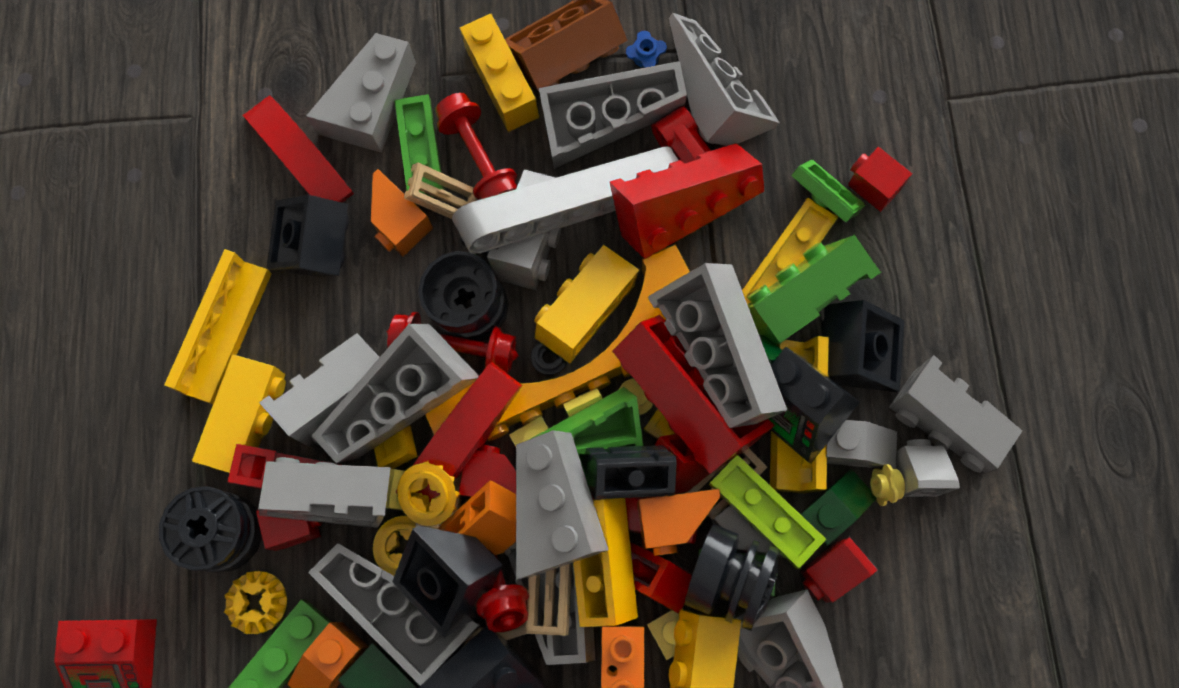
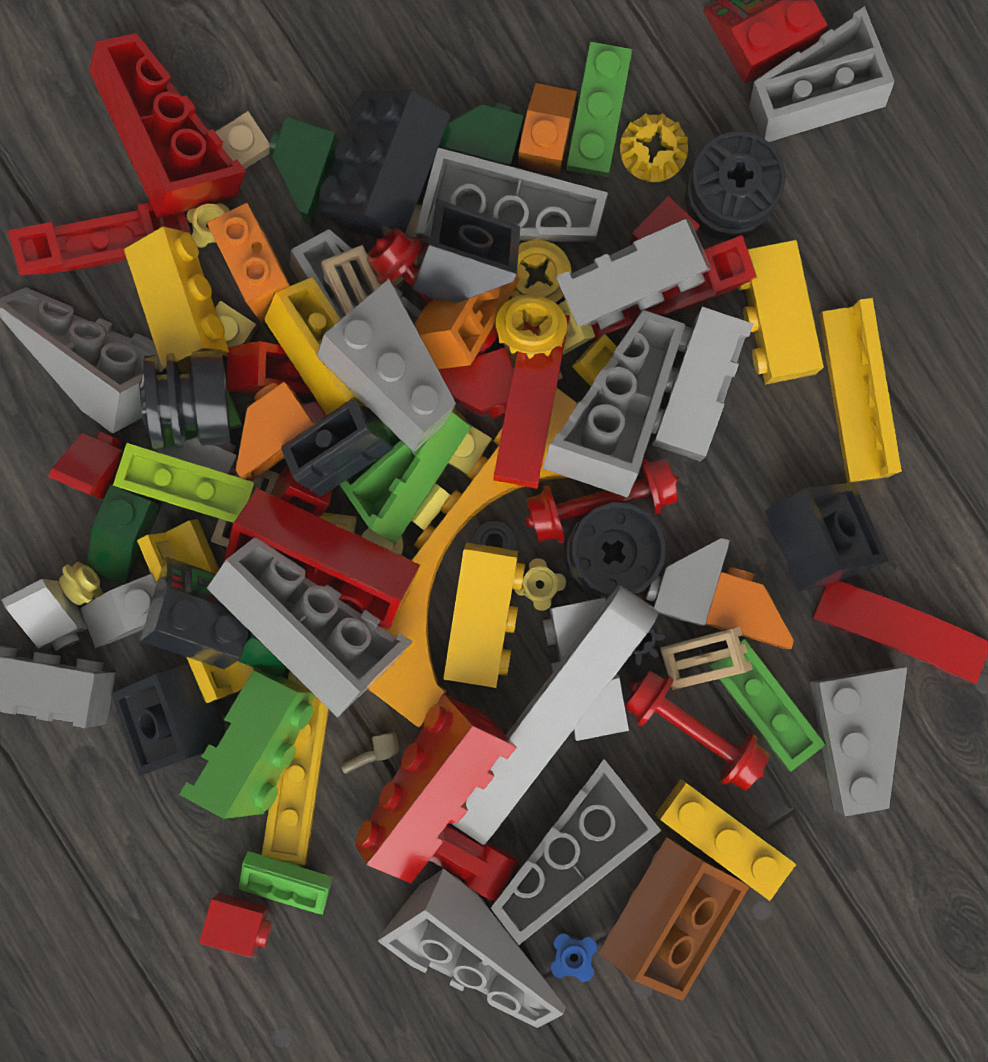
camera: 150 degrees right, 10 degrees up
none -> dark tan hand [341,732,399,774]
none -> light yellow plate [514,559,566,611]
none -> light grey slope [646,538,730,626]
none -> light grey wedge [749,6,895,142]

